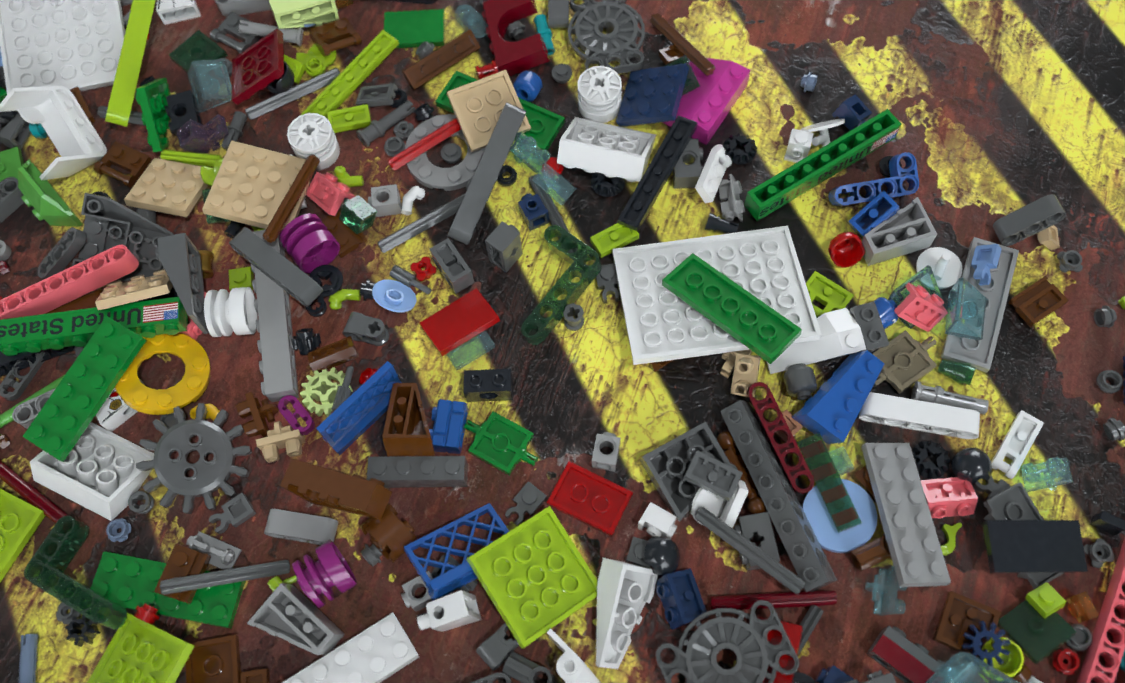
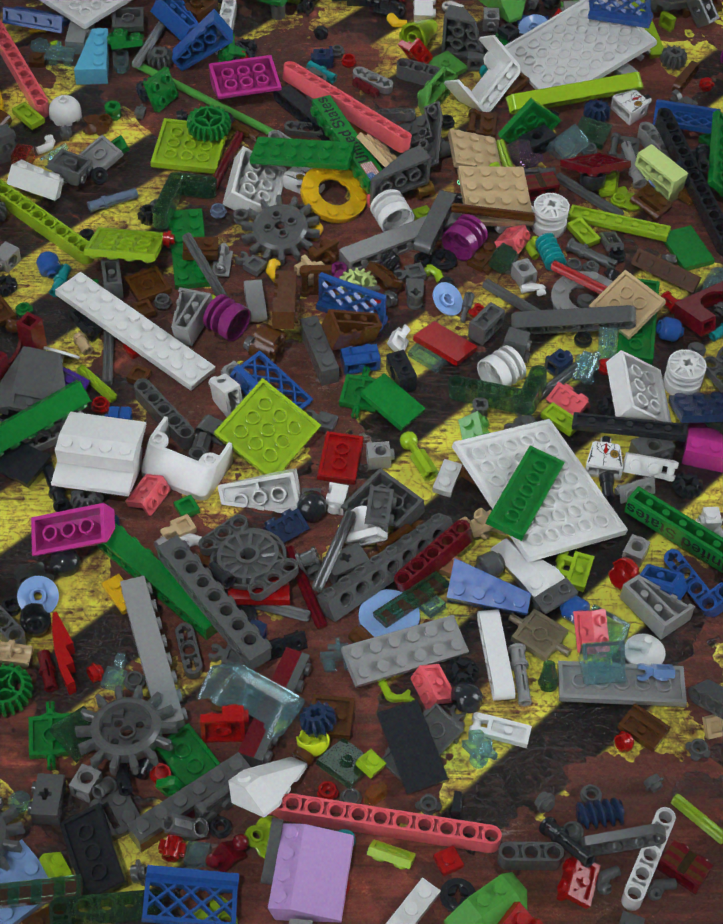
camera: 65 degrees right, 15 degrees down
none -> dark grey plate [154,293,172,310]
none -> yellow arm [266,258,281,282]
none -> black hinge [268,630,308,661]
none -> dark grey piece [295,546,322,581]
none -> reddish brown plate [300,265,332,297]
none -> green tile [359,373,425,431]
none -> dark grey plate [384,290,398,307]
none -> white plate [387,324,410,352]
none -> dark grey plate [394,262,427,282]
none -> lime piece [400,431,439,481]
none -> white plate [432,459,463,497]
none -> bright green bracket [458,411,490,440]
none -> white wheel [477,345,526,394]
none -> dark red brick [525,171,560,202]
none -> teal piece [535,233,567,271]
none -> coral bracket [546,382,591,415]
none -> dark blue gear [583,99,611,125]
none -> white torso [585,436,623,480]
none -> red plate [614,731,634,752]
none -> light grey brick [622,534,651,569]

